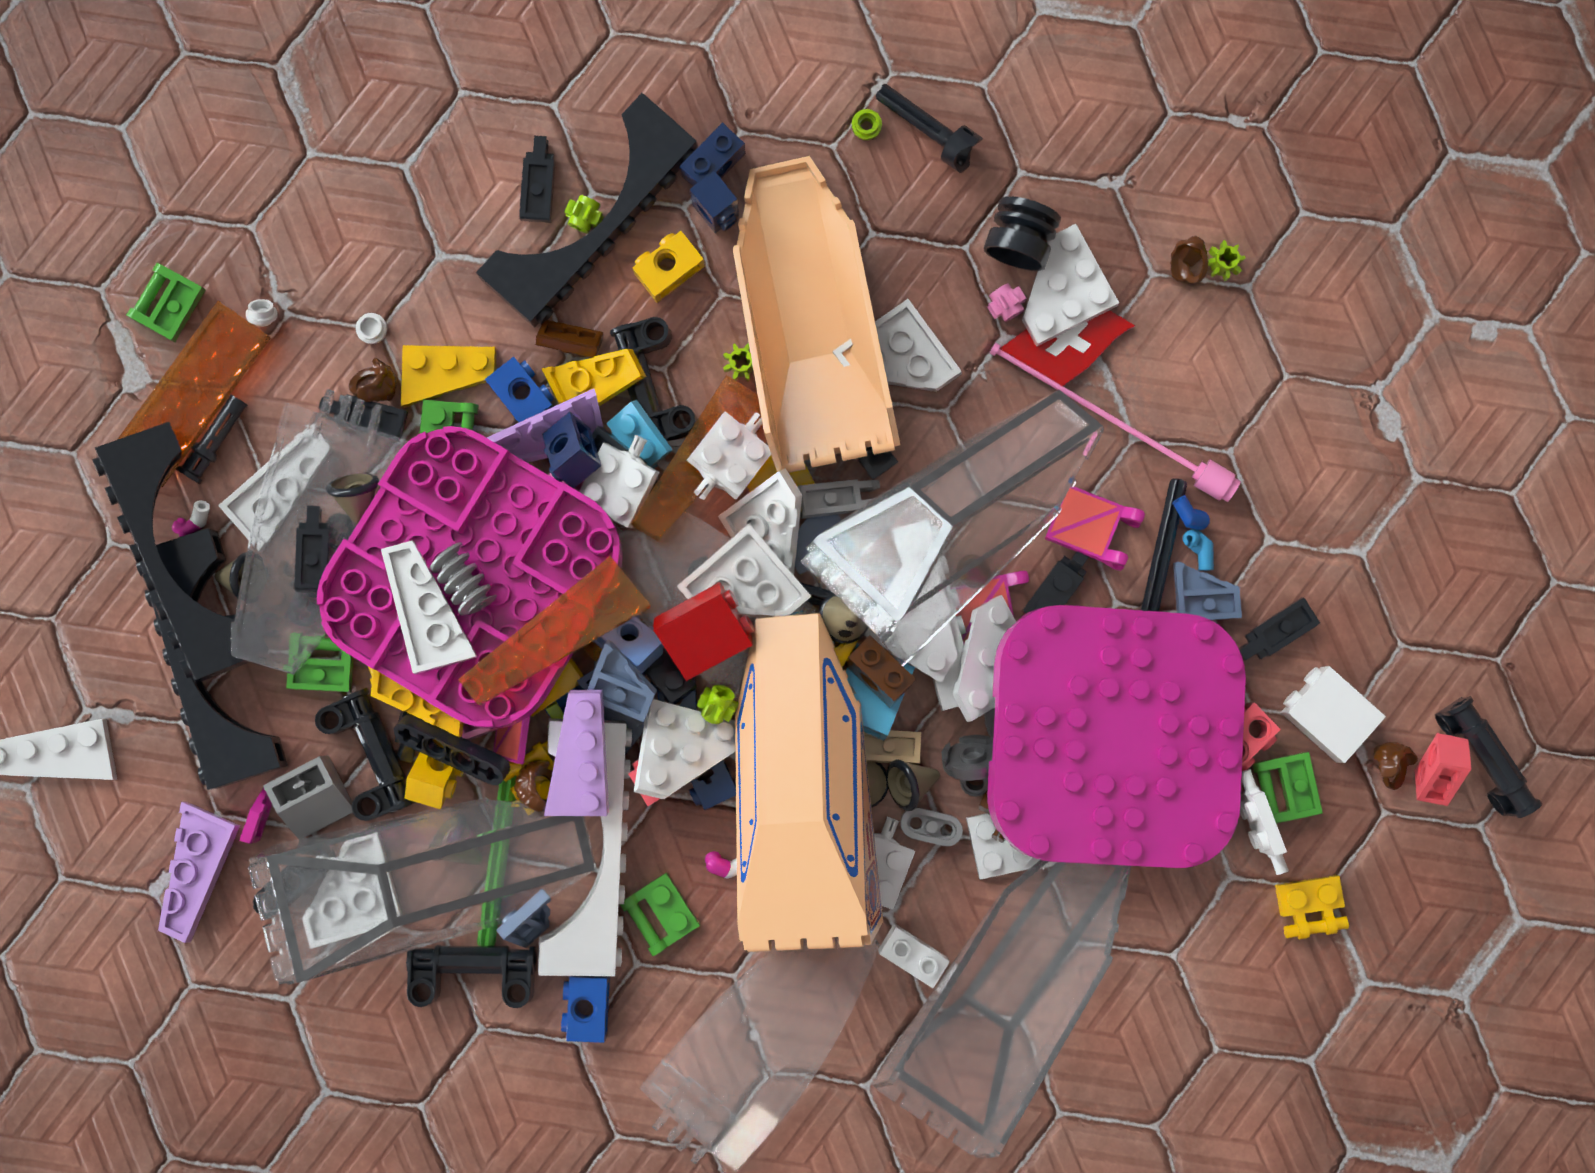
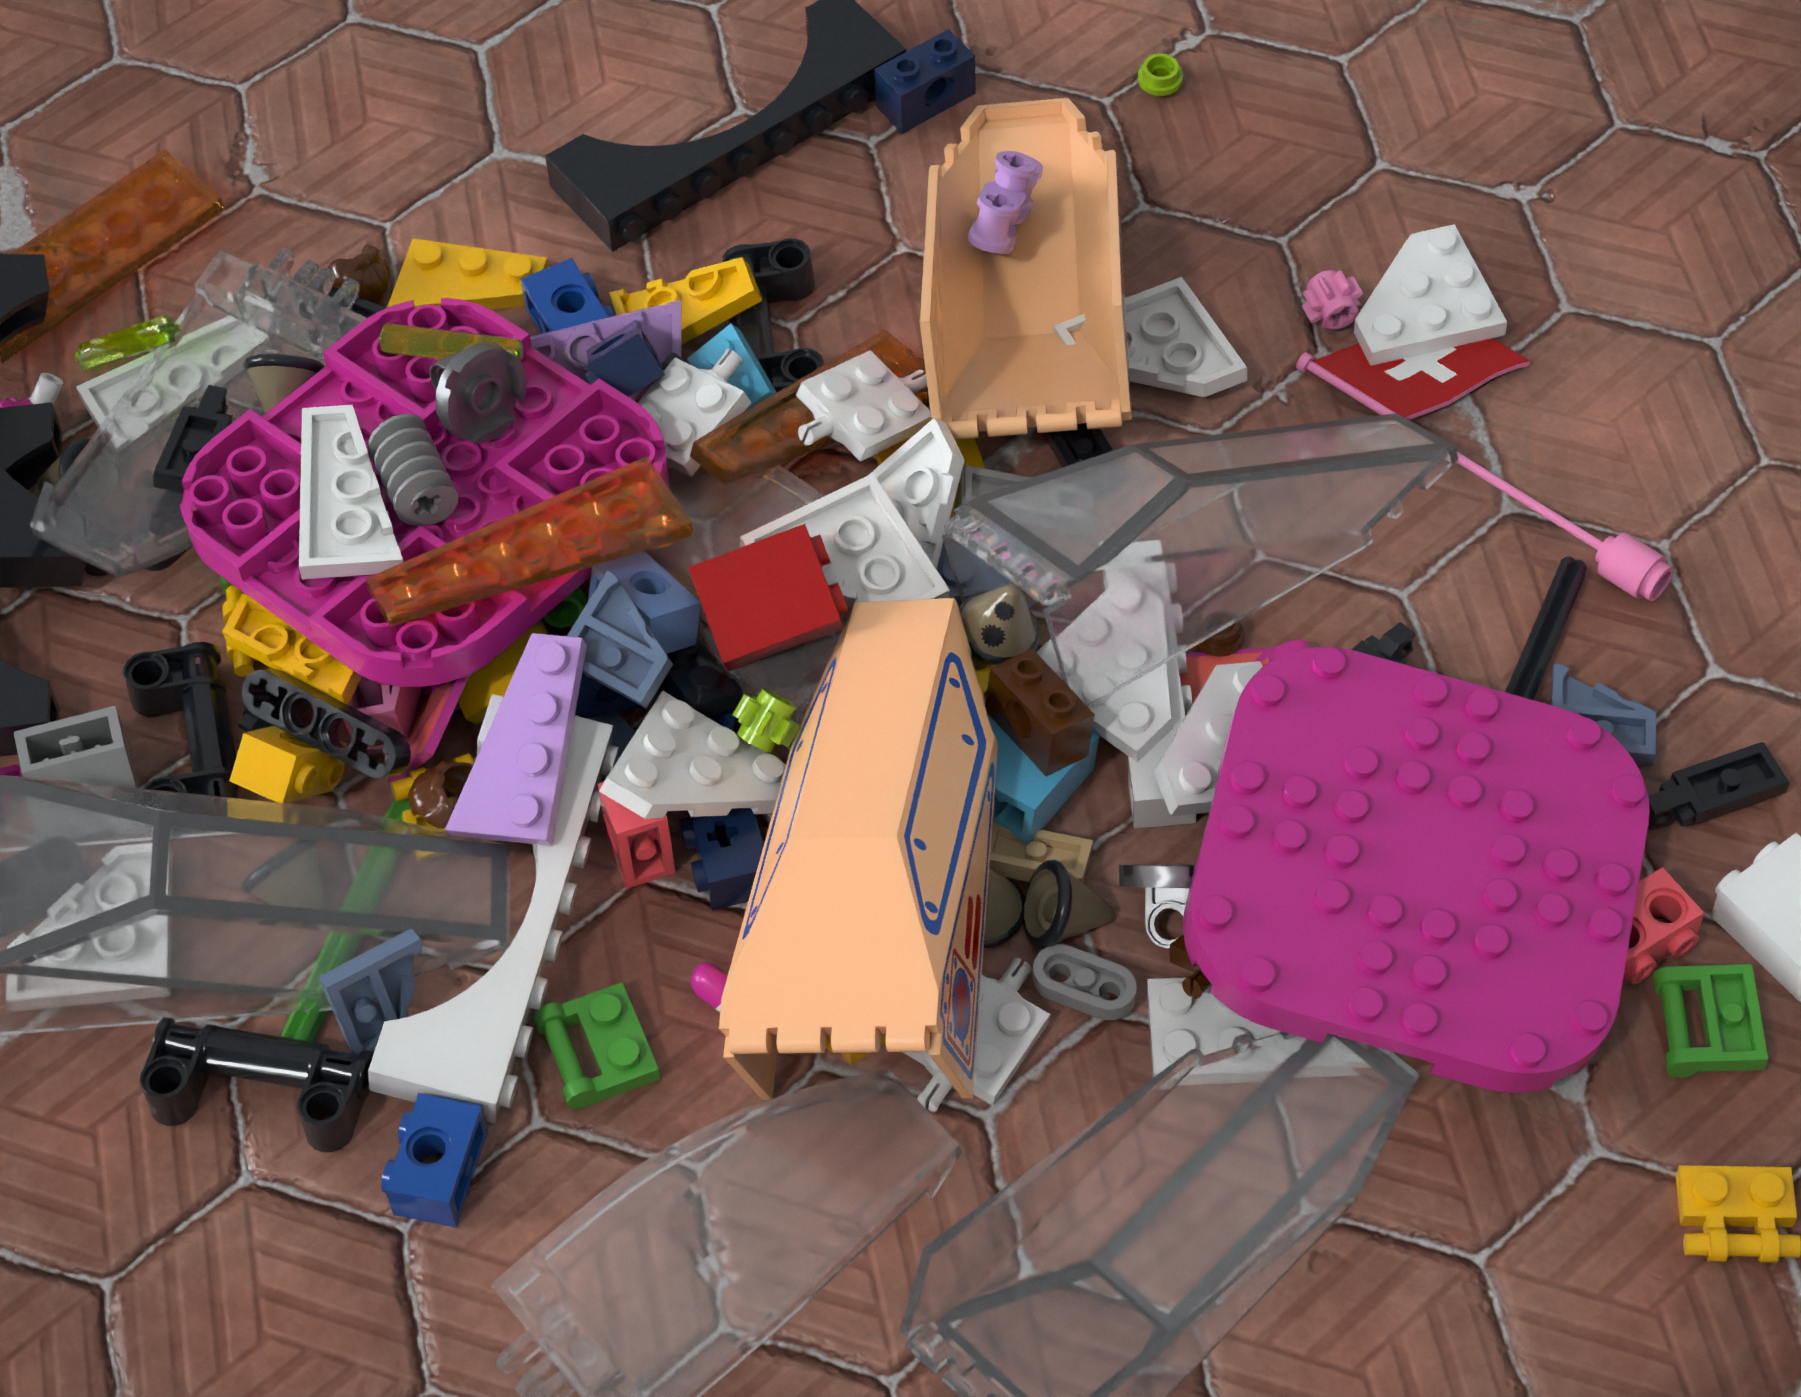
camera: 15 degrees right, 30 degrees down
bright green plate [126,263,206,342] -> none
black pin [176,395,248,484] -> none
white plate [246,299,278,327] -> none
bright green plate [286,633,354,692] -> none
white plate [356,313,387,344] -> none
black hinge [519,135,555,223] -> none
reddish brown plate [535,320,603,358] -> none
lime gear [564,195,604,234] -> none
yellow brick [632,231,705,303] -> none
dark blue brick [690,170,739,234] -> none
lime gear [723,343,754,382] -> none
black piece [876,83,983,173] -> none
white brick [878,923,950,988] -> none
black wheel [984,196,1061,271] -> none
flag [1045,484,1145,571] -> none
reddish brown piece [1170,236,1208,283] -> none
blue arm [1172,495,1210,530] -> none
dark azure arm [1183,529,1214,571] -> none
lime gear [1208,240,1246,281] -> none
white plate [1240,769,1289,875] -> none
none -> clear neon green axle [74,315,180,371]
none -> clear neon green axle [379,323,523,361]
none -> flat silver tile [429,342,526,444]
none -> lavender axle [968,151,1043,254]

